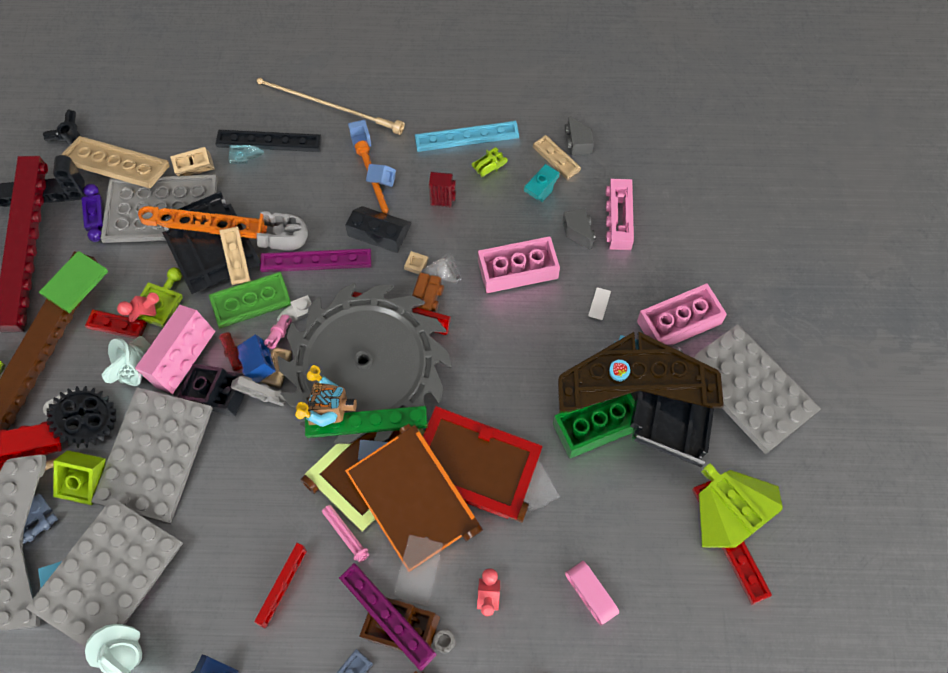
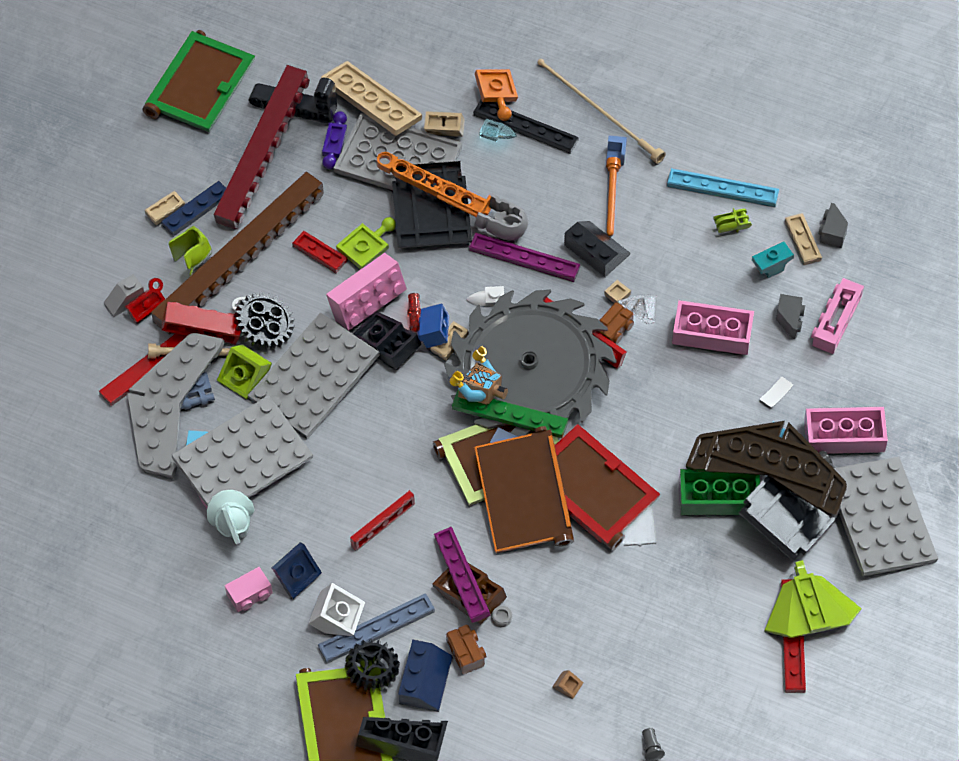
camera: 25 degrees right, 5 degrees down
bright green tile [39,251,108,313] -> none
black axle [43,109,80,144] -> none
light aqua helmet [102,336,151,386] -> none
coral piece [117,292,159,322] -> none
bright green tile [209,272,291,329] -> none
tan tile [219,227,250,285] -> none
light grey hinge [231,376,286,406] -> none
bright pink pin [264,314,292,349] -> none
bright pink axle [322,505,369,563] -> none
medium blue panel [366,164,396,187] -> none
clear piece [393,535,443,606] -> none
dark red brick [429,172,456,208] -> none
coral piece [477,568,500,616] -> none
bright pink beam [565,561,619,626] -> none
tile [609,360,630,381] -> none
none -> orange plate [474,69,518,121]

